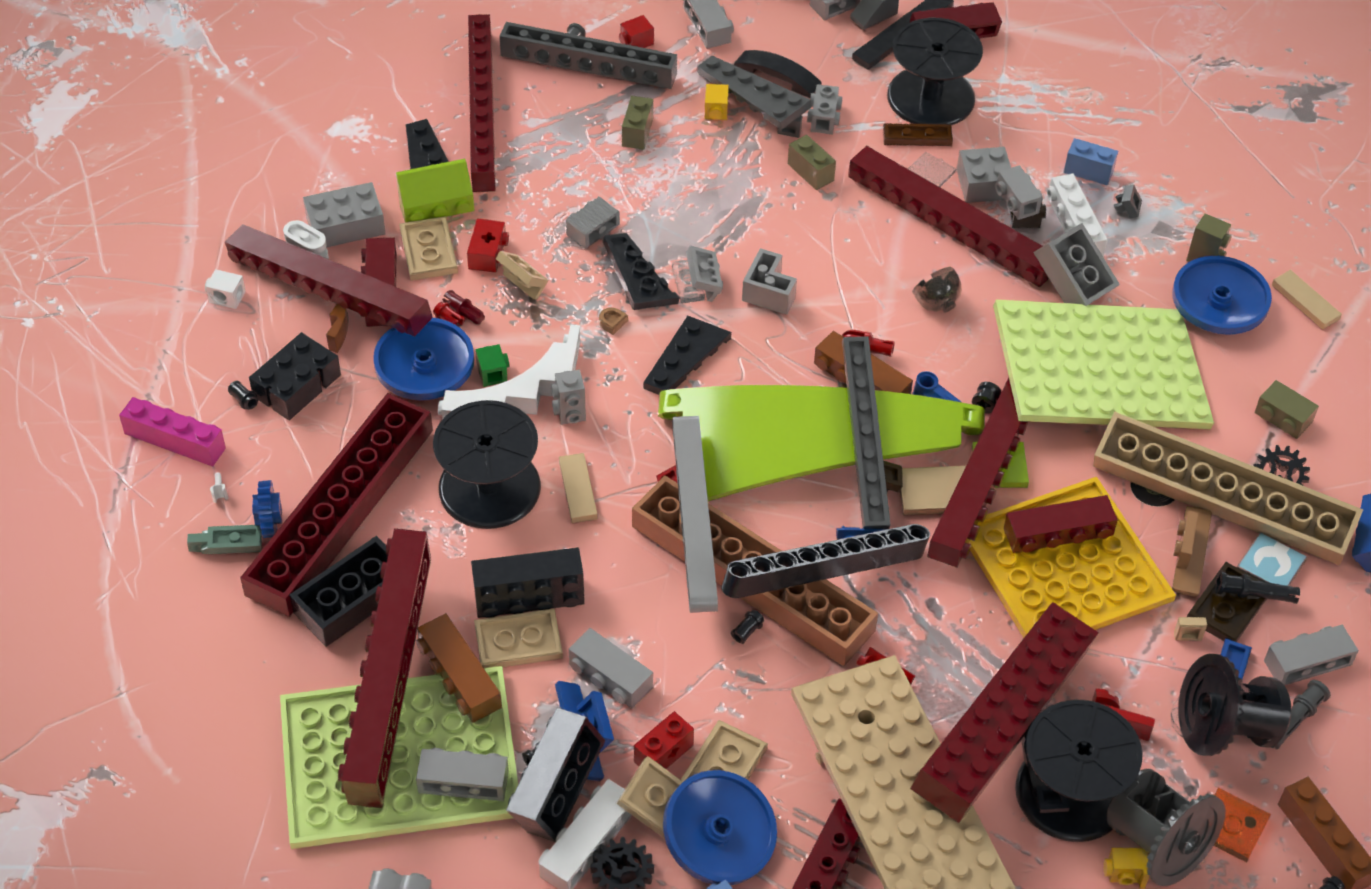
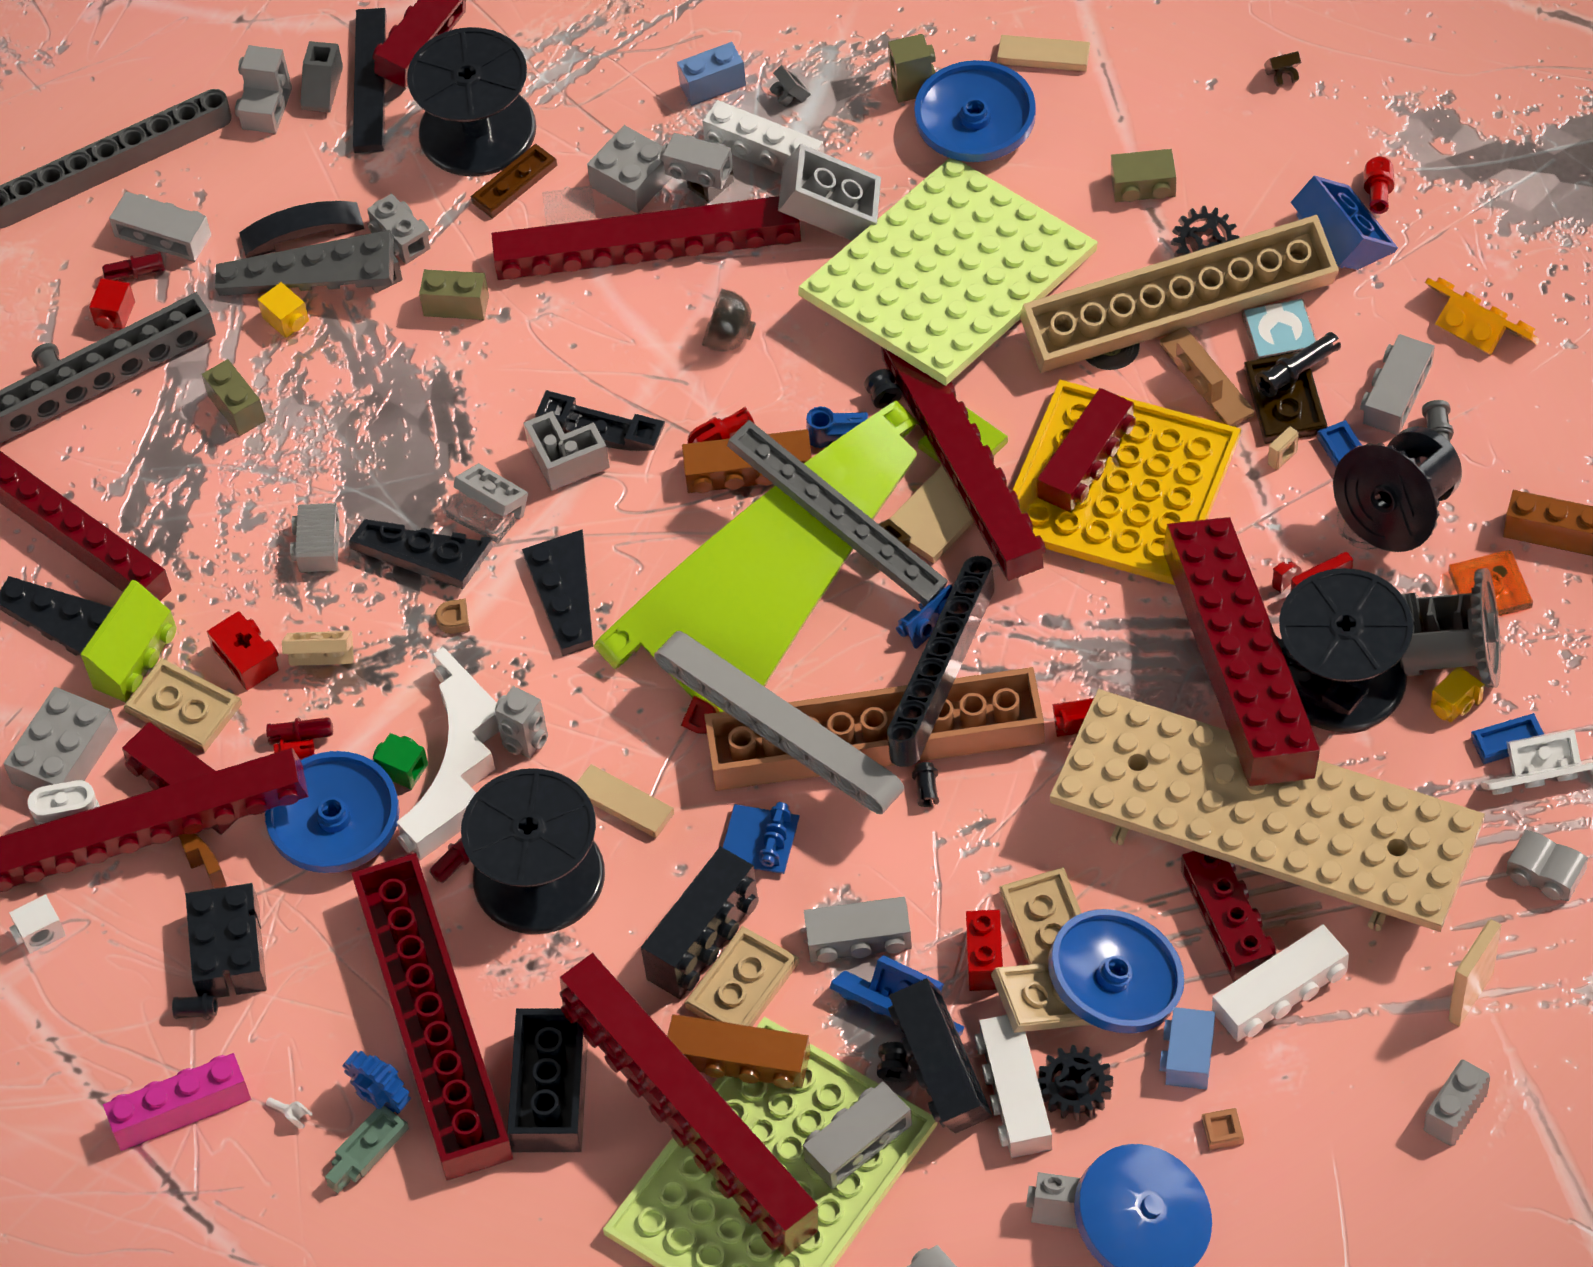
camera: 40 degrees left, 5 degrees up
none -> dark red axle [102,252,165,281]
none -> black slope [535,390,665,451]
none -> blue hinge [723,802,800,874]

